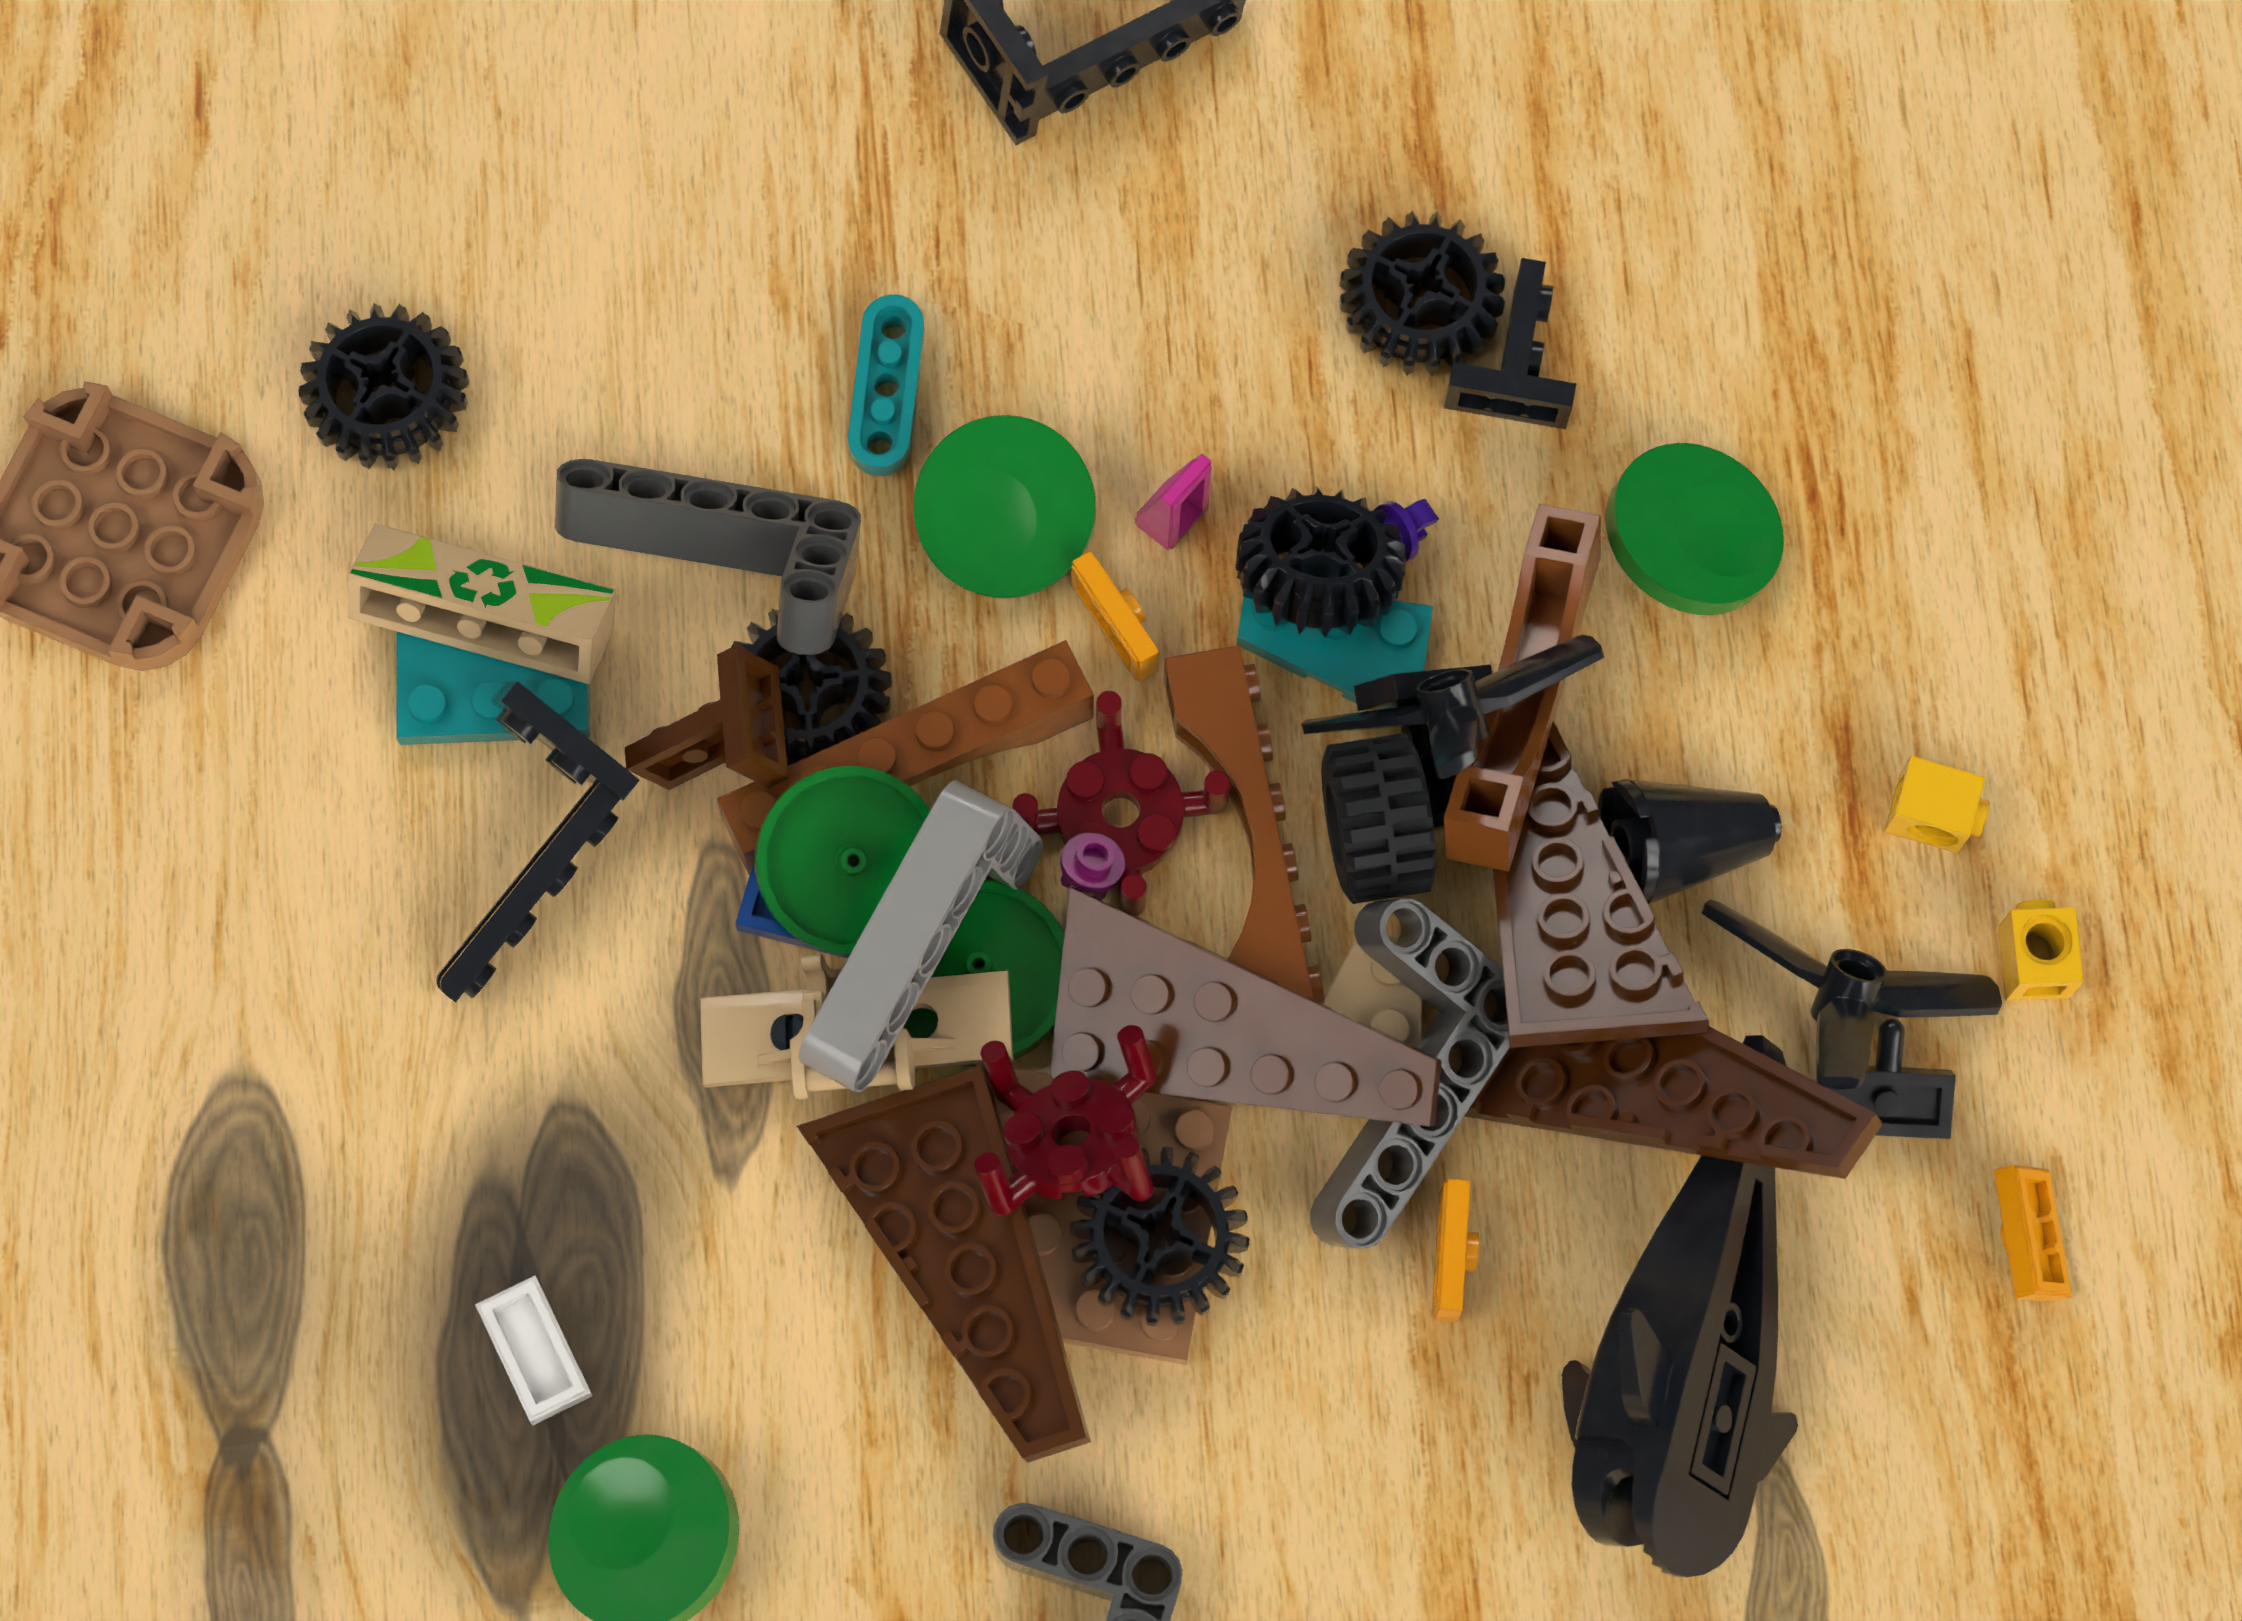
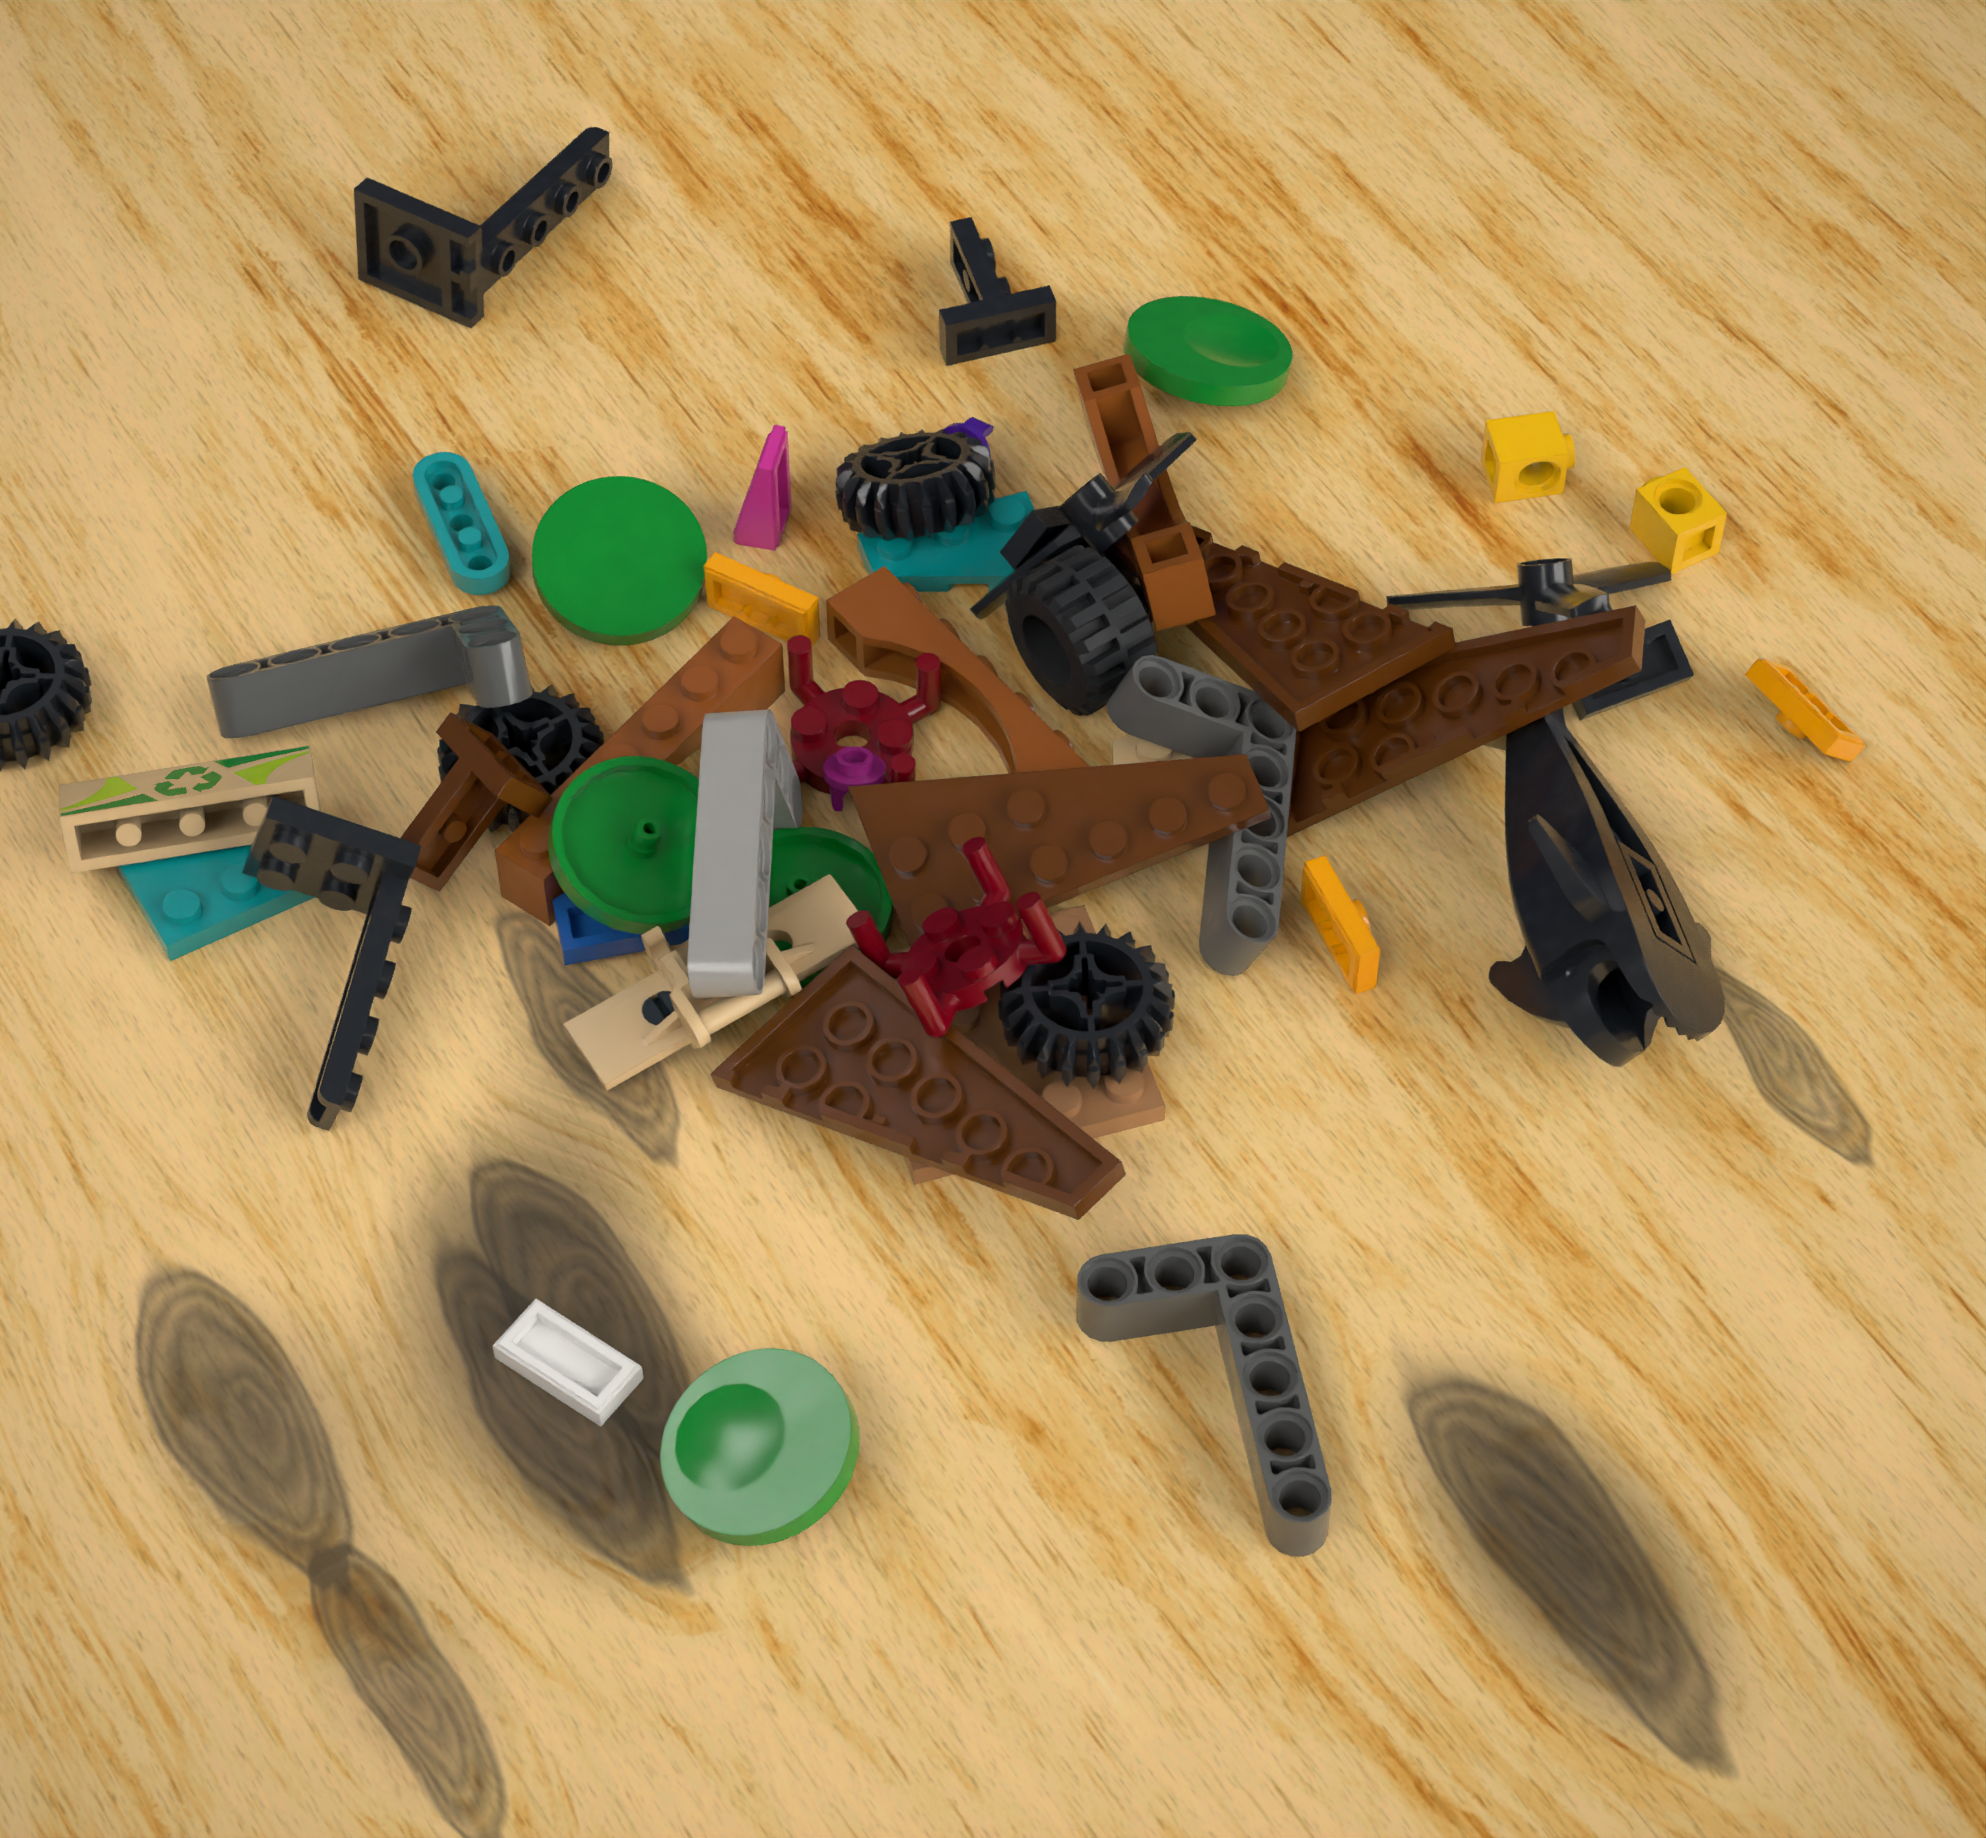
camera: 25 degrees left, 20 degrees down
black gear [1339,210,1505,376] -> none
black cone [1597,779,1782,904] -> none

